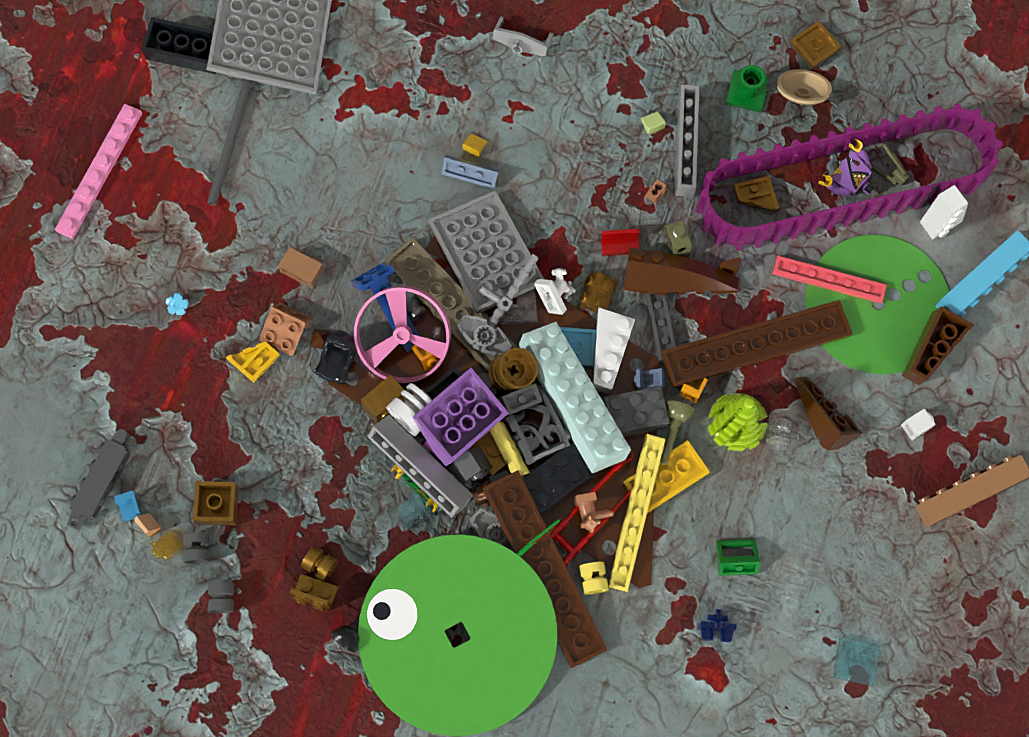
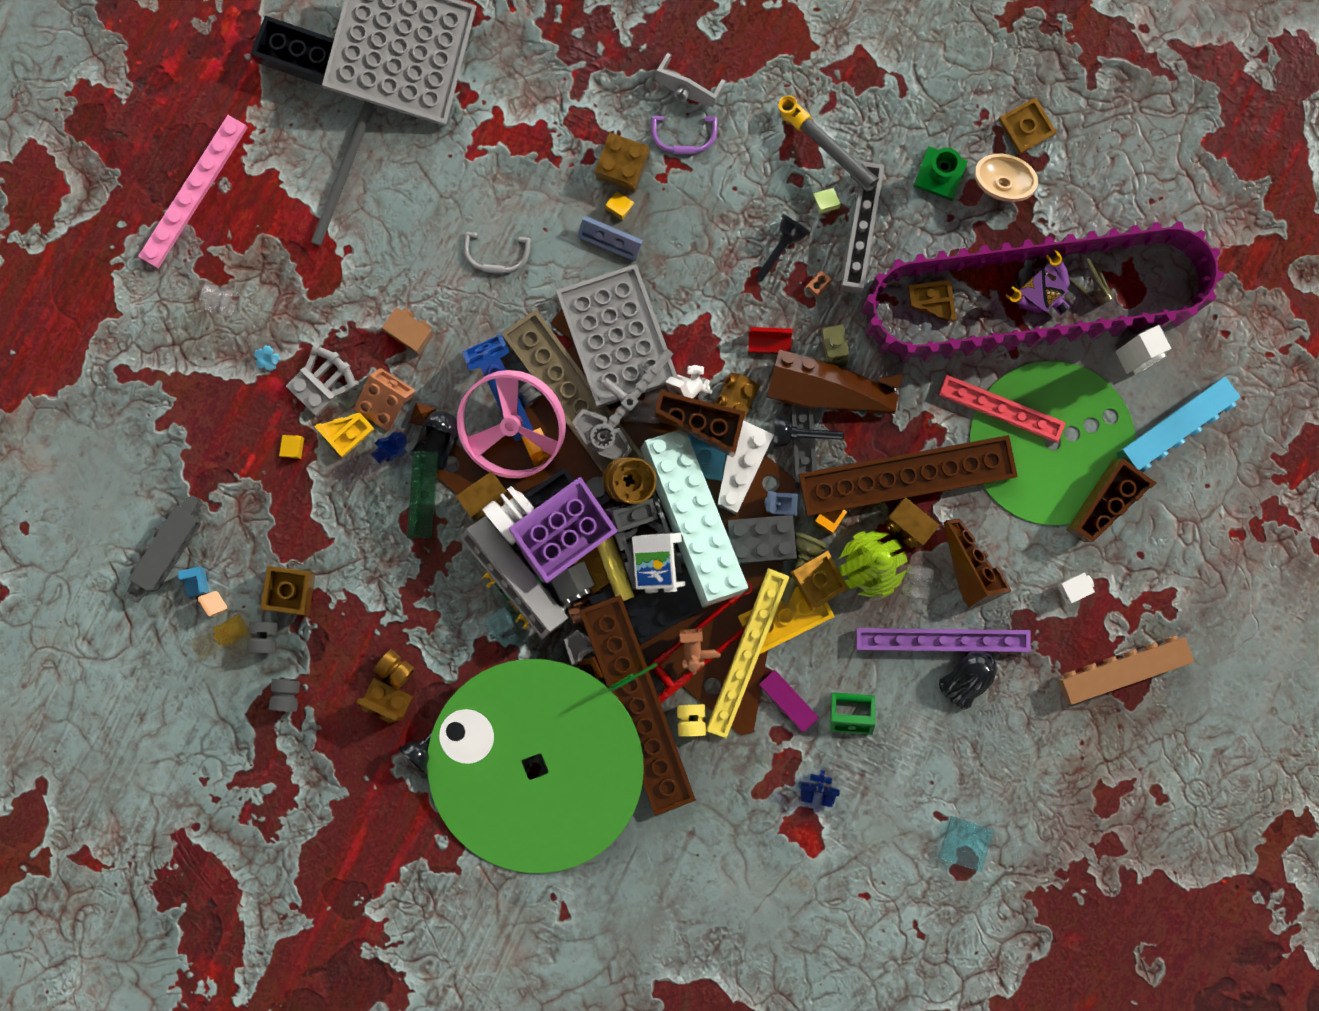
camera: 10 degrees right, 10 degrees up
none -> clear wheel [199,283,239,318]
none -> yellow slope [279,435,304,459]
none -> light grey plate [286,343,360,417]
none -> clear blue hips [371,431,407,464]
none -> clear green fence [407,450,439,539]
none -> light grey piece [464,232,531,274]
none -> reddish brown slope [577,657,603,679]
none -> pearl gold brick [595,132,650,192]
none -> panel [632,533,685,593]
none -> medium lavender piece [651,116,717,154]
none -> reddish brown wedge [654,390,745,458]
none -> black piece [756,214,811,282]
none -> magenta tile [759,670,819,733]
none -> black piece [774,415,845,449]
none -> dark grey piece [778,95,879,192]
none -> pearl gold plate [790,551,849,610]
none -> medium lavender plate [856,628,1031,652]
none -> pearl gold brick [883,497,940,549]
none -> black piece [939,651,997,709]

